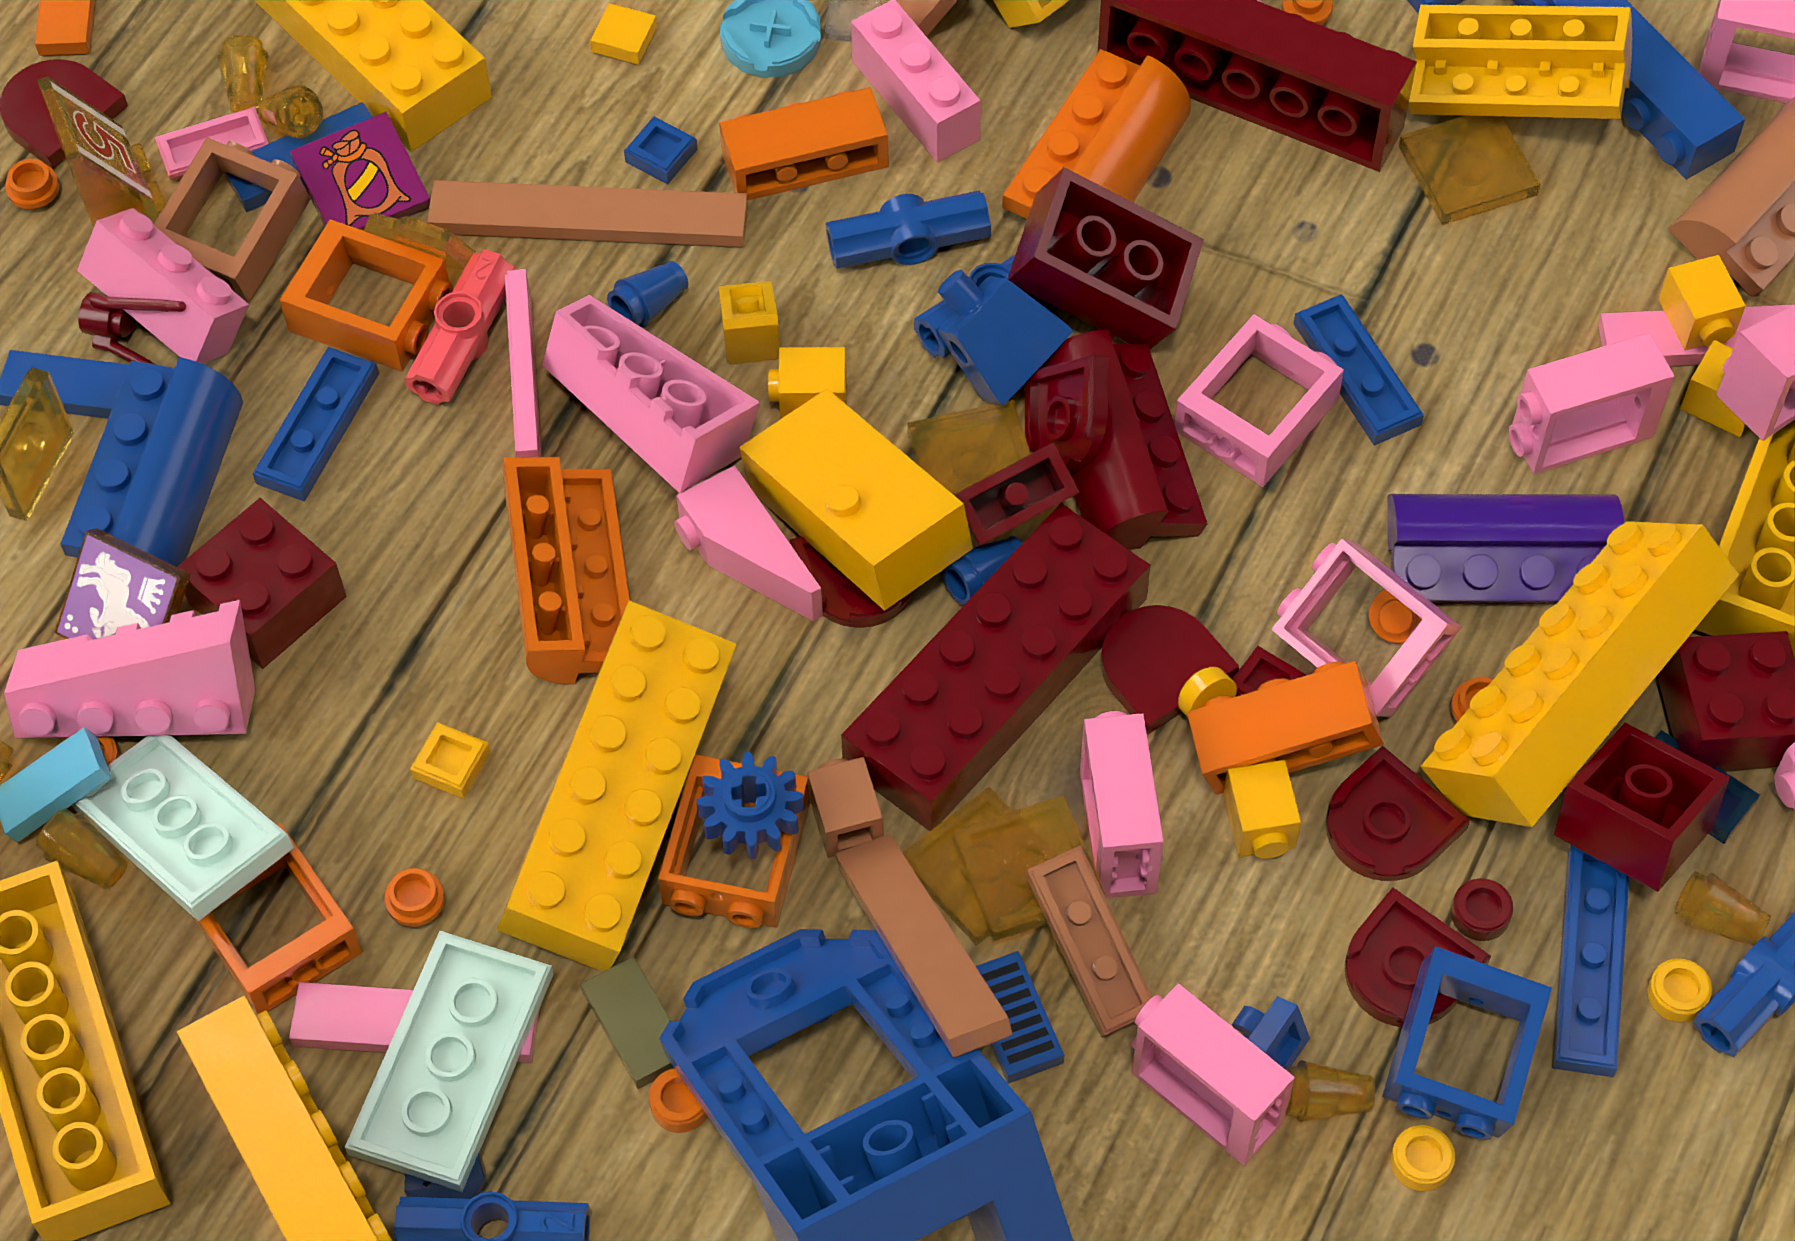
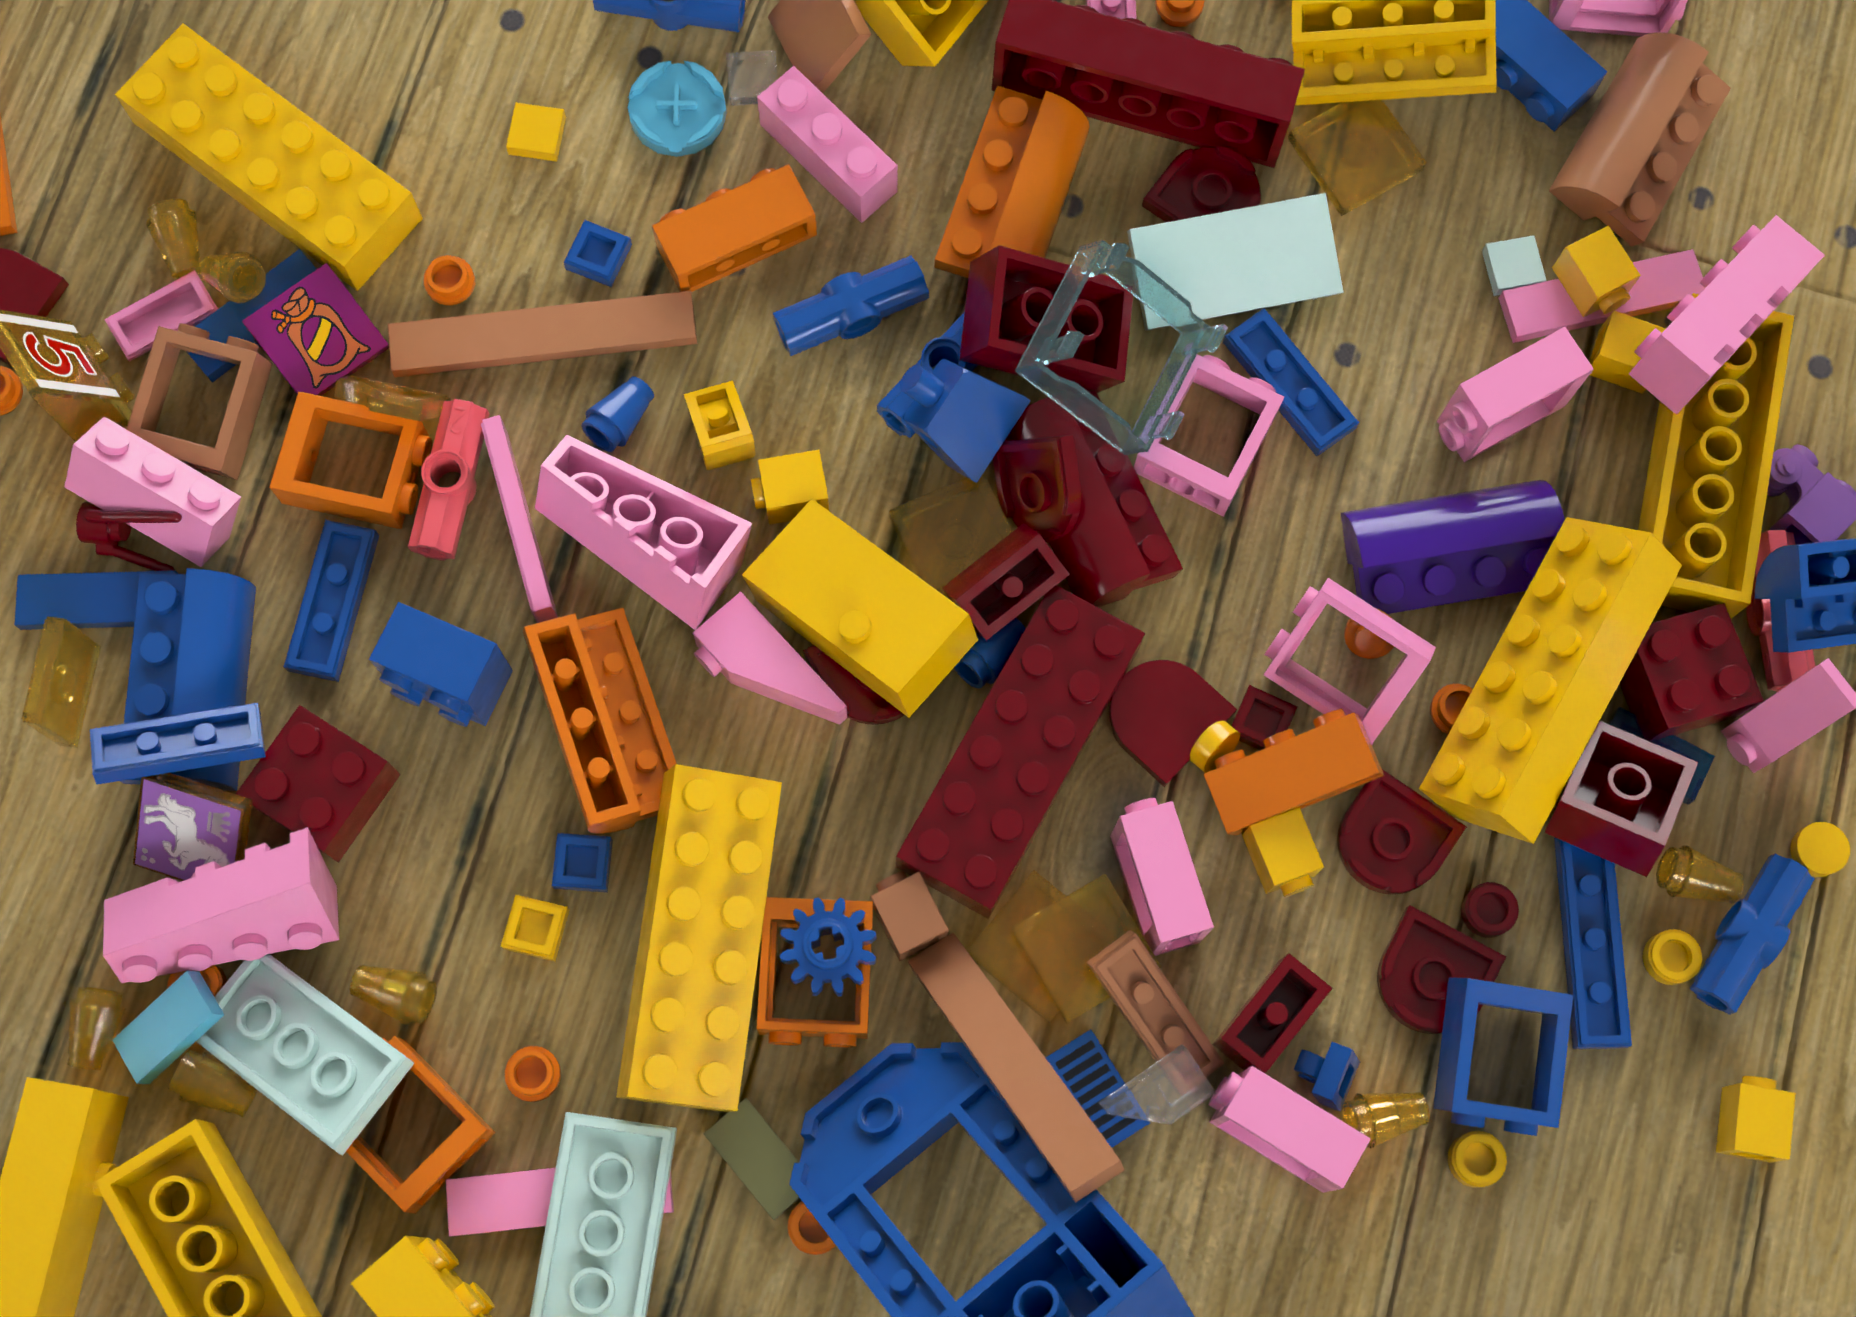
camera: 15 degrees left, 15 degrees up
none -> blue tile [90,703,266,785]
none -> clear yellow cone [350,964,437,1025]
none -> blue brick [369,602,513,727]
none -> orange plate [424,255,475,306]
none -> blue tile [552,833,613,893]
none -> clear light blue piece [1015,240,1228,455]
none -> clear tile [1099,1045,1216,1125]
none -> light aqua tile [1127,193,1344,331]
none -> dark red tile [1142,145,1261,222]
none -> dark red brick [1212,953,1333,1074]
none -> light aqua tile [1482,235,1547,296]
none -> yellow brick [1716,1076,1796,1162]

